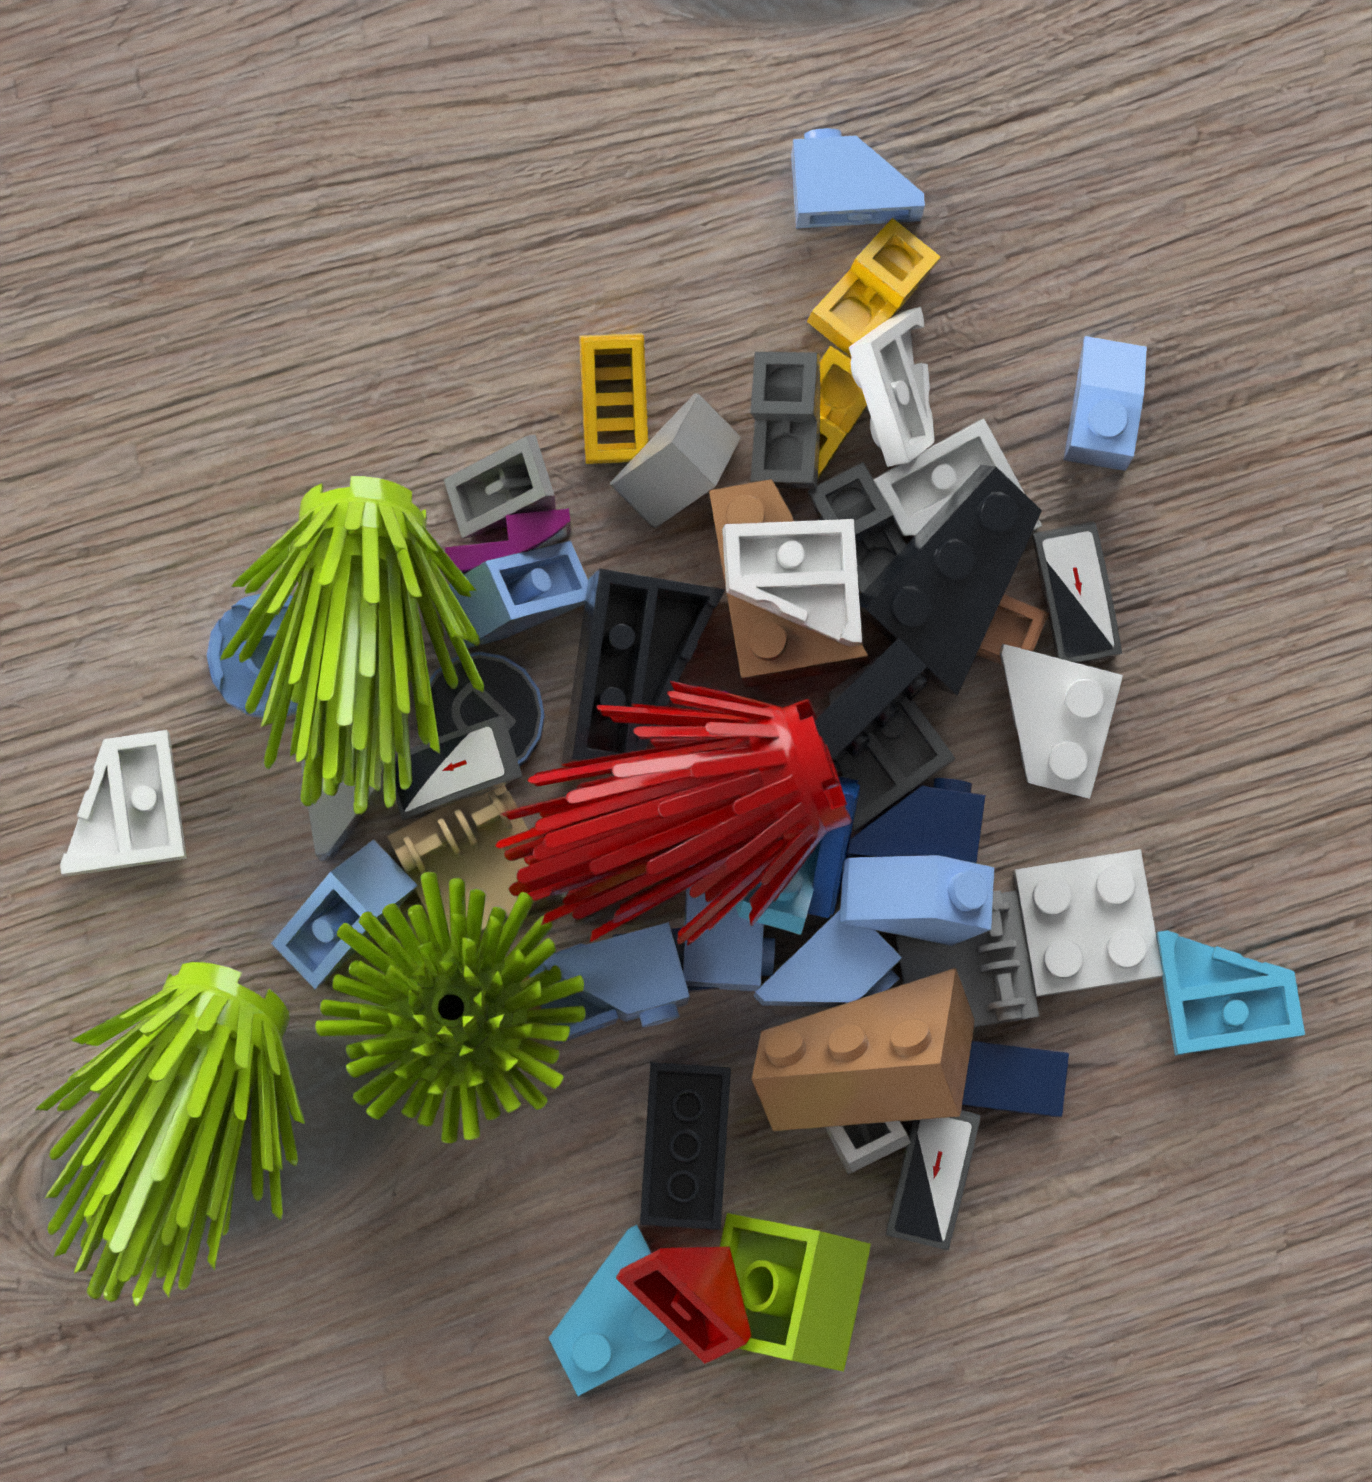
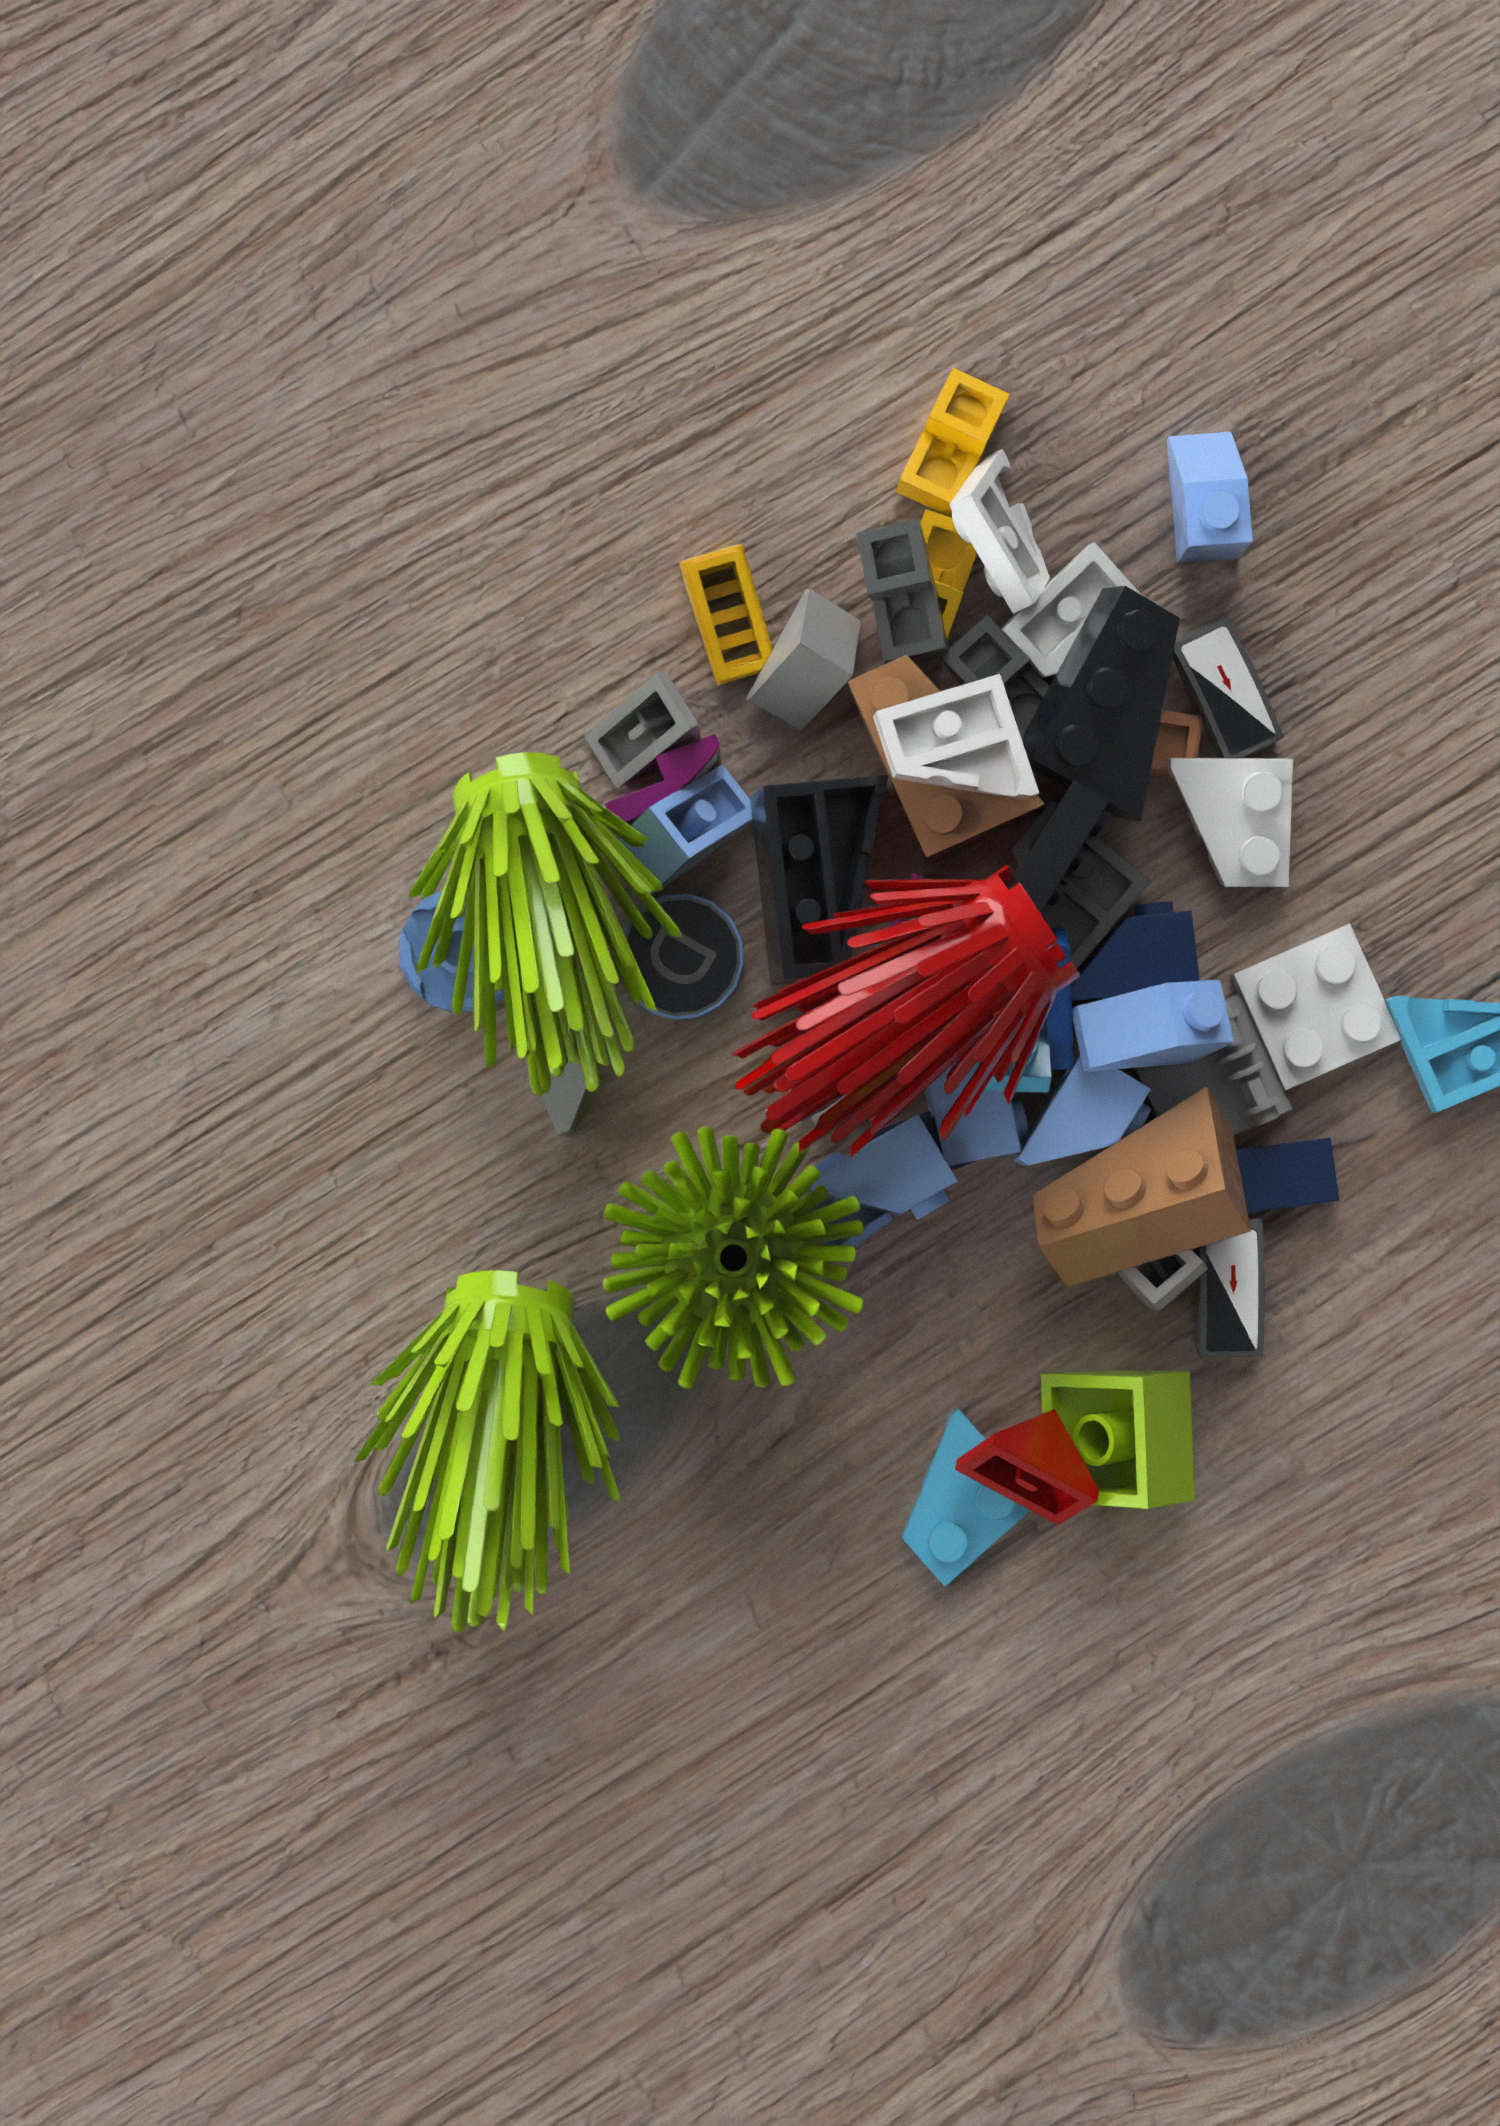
camera: 10 degrees left, 5 degrees up
white wing [60,730,187,877] -> none
light blue slope [271,839,418,989] -> none
tan hinge [387,785,543,933] -> none
slope [395,716,522,821] -> none
black piece [640,1062,731,1230] -> none
light blue slope [791,128,925,229] -> none

